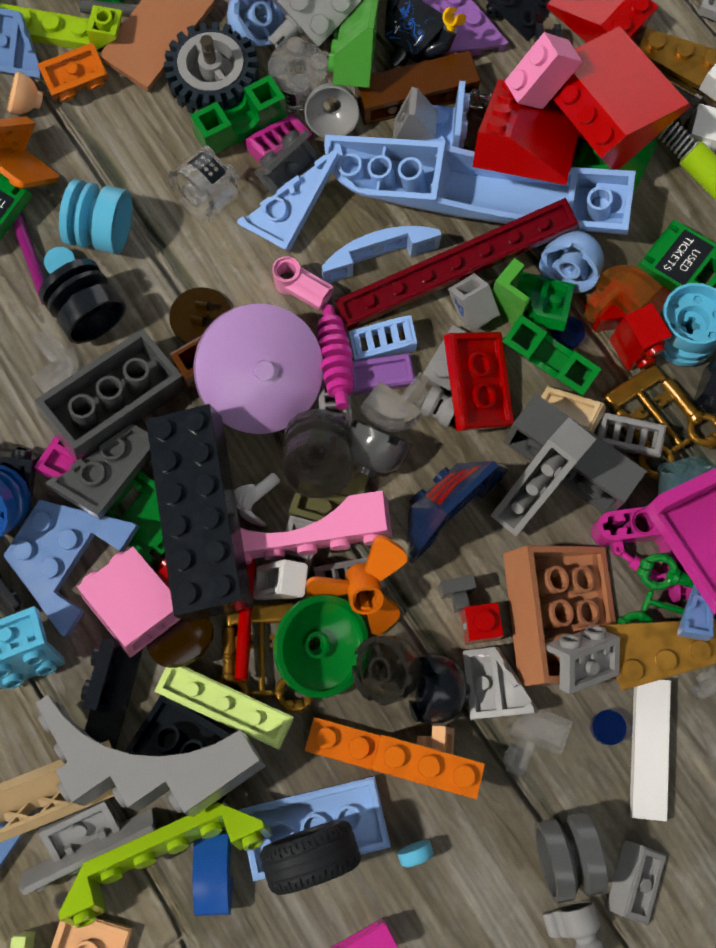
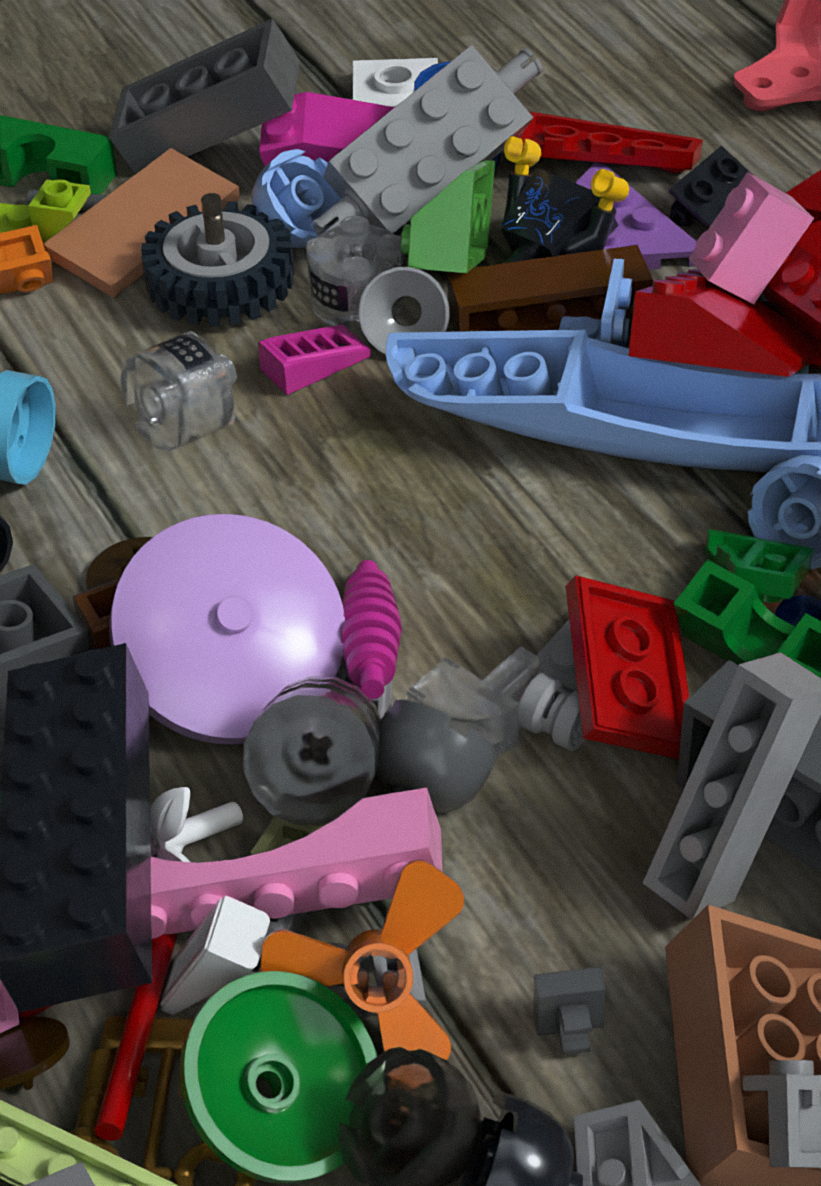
camera: 10 degrees right, 30 degrees down
green arch [190,75,287,157] -> none
light blue wing [237,150,340,252] -> none
dark grey bracket [254,130,320,196] -> none
bright pink piece [273,256,334,311] -> none
light blue slope [322,226,441,283] -> none
dark red tile [335,197,579,330] -> none
light blue slope [349,315,417,361] -> none
medium lavender tile [352,353,416,395] -> none
light grey slope [393,87,437,140] -> none
dark blue wedge [407,461,508,564] -> none
light grey brick [448,273,500,331] -> none
red brick [460,602,504,645] -> none
bright green panel [492,257,530,325] -> none

